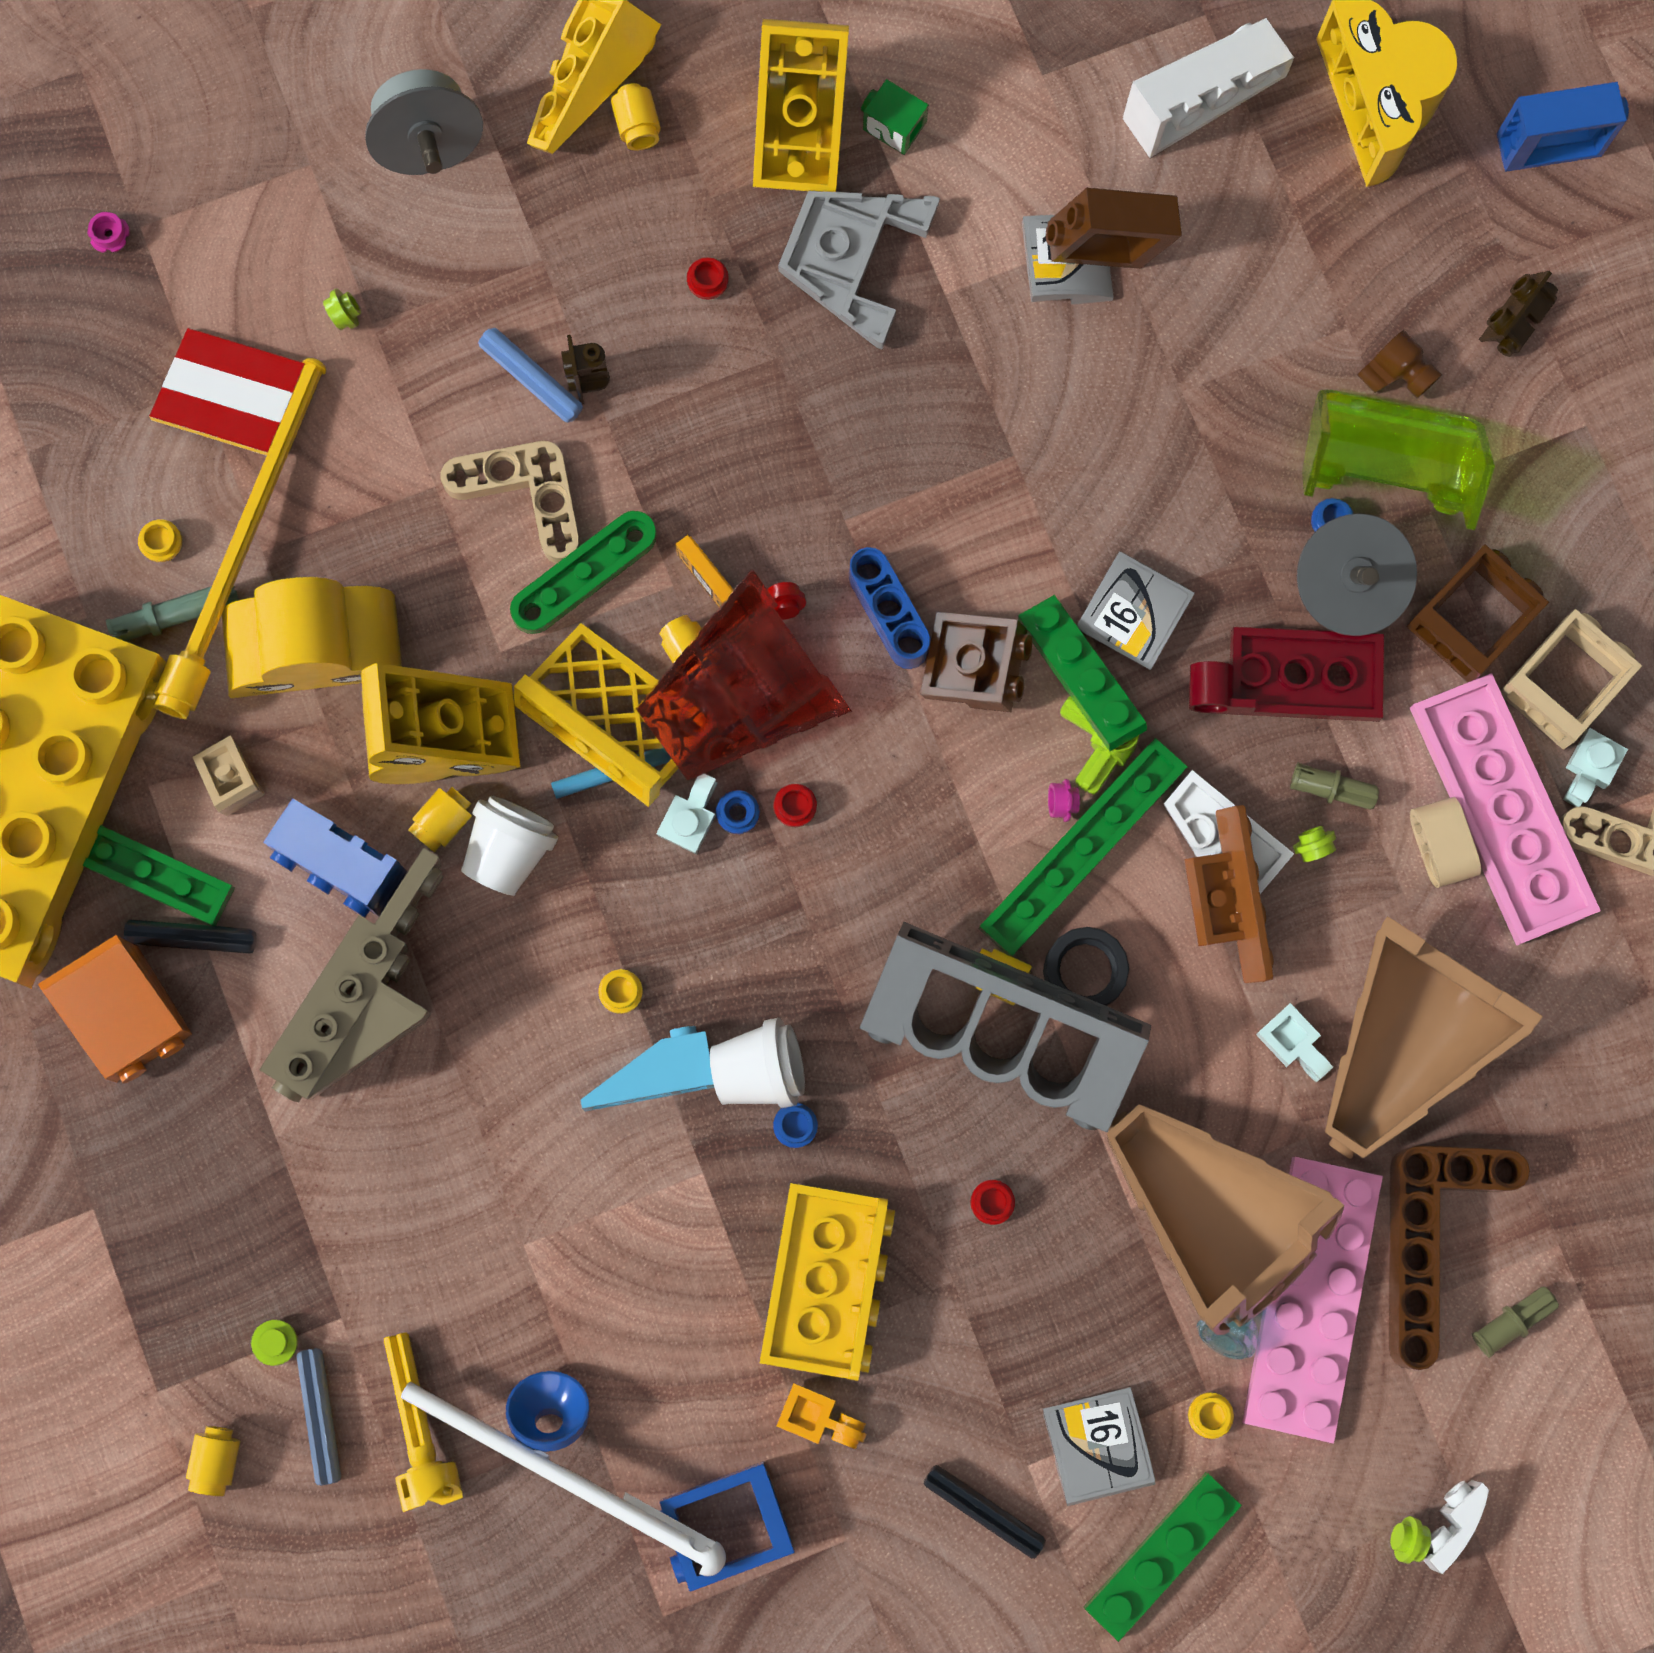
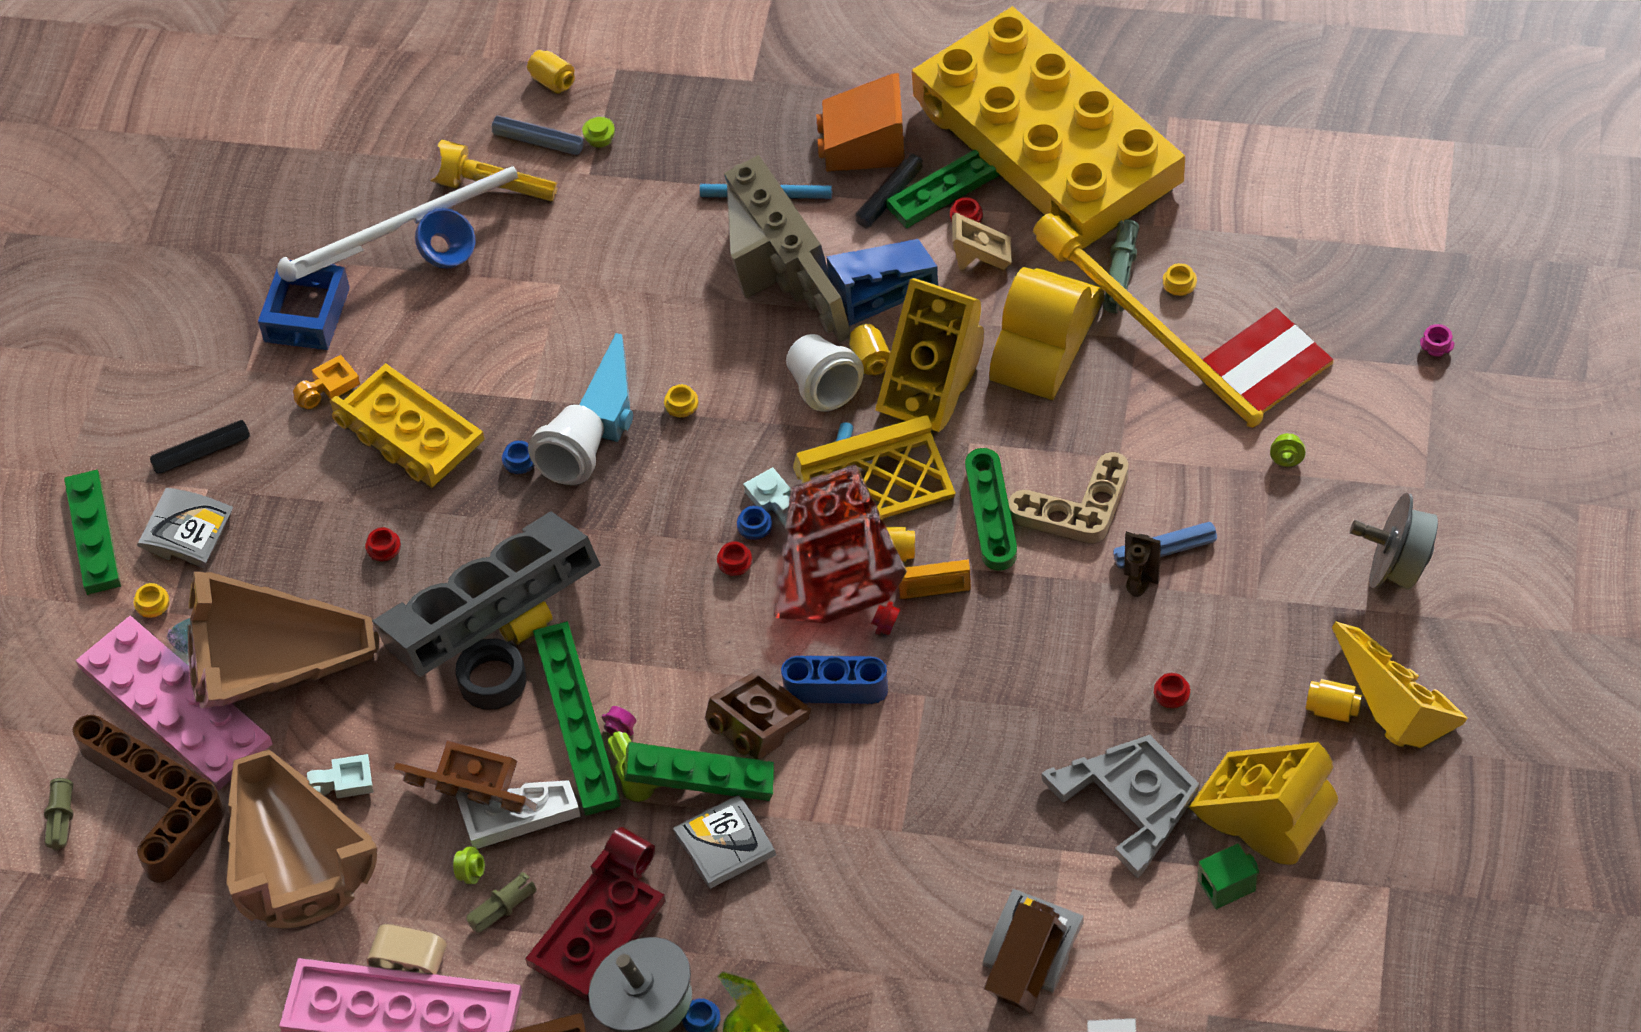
camera: 130 degrees right, 25 degrees down
none -> dark azure bar [700,184,832,199]
none -> red plate [950,197,983,223]

